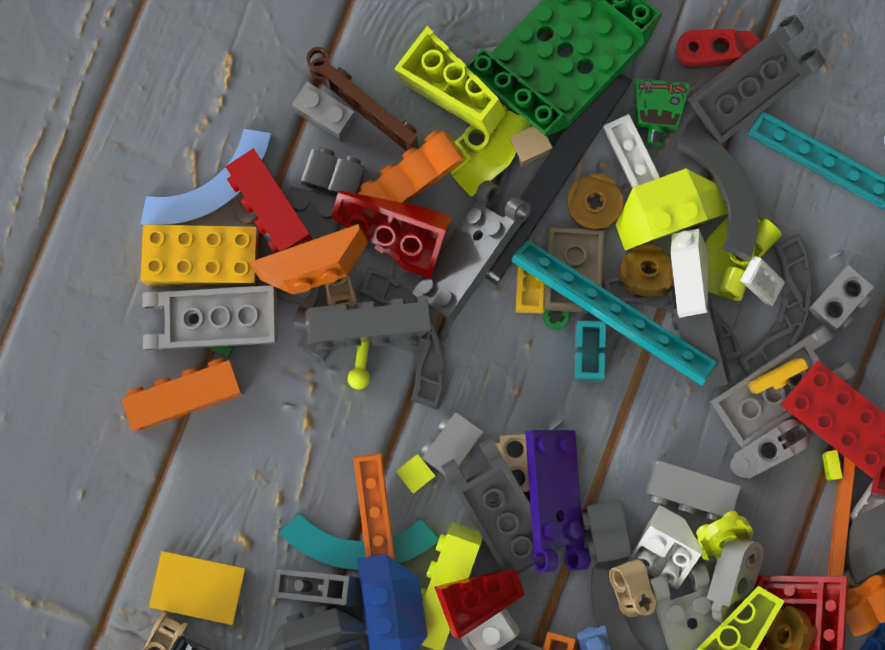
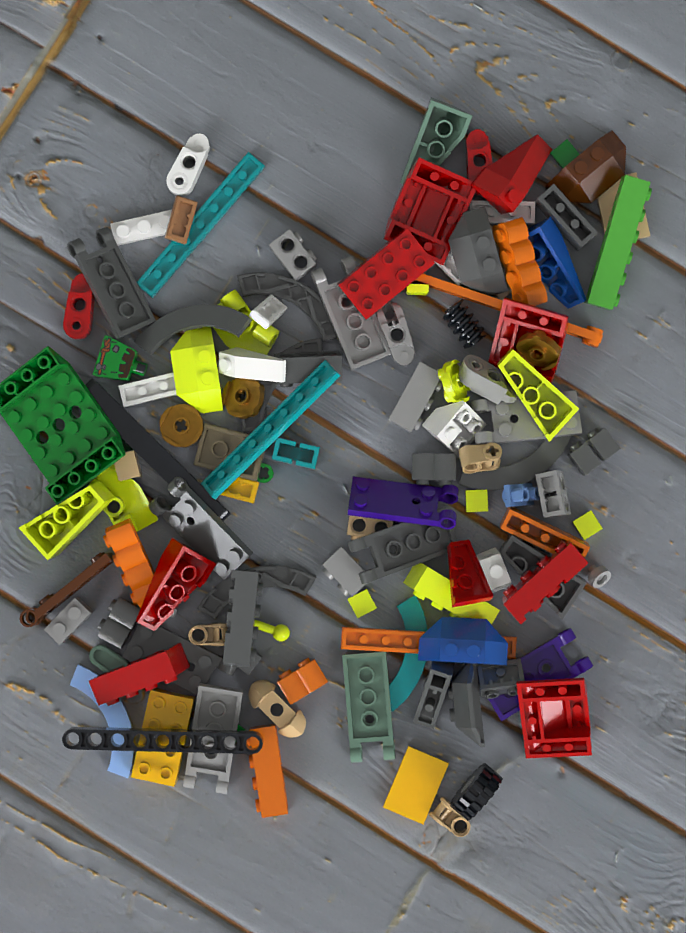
camera: 85 degrees left, 5 degrees up
orange wedge [250,224,368,295] -> none
yellow plate [747,358,808,394] -> none
none -> black beam [62,727,264,754]
none -> sand green tile [89,644,129,672]
none -> white plate [110,210,172,246]
none -> medium nougat plate [164,195,198,245]
none -> tan piece [248,680,306,738]
none -> orange brick [277,657,328,705]
none -> sand green hinge [342,651,396,763]
none -> black piece [443,299,488,349]
none -> neon yellow tile [465,490,488,512]

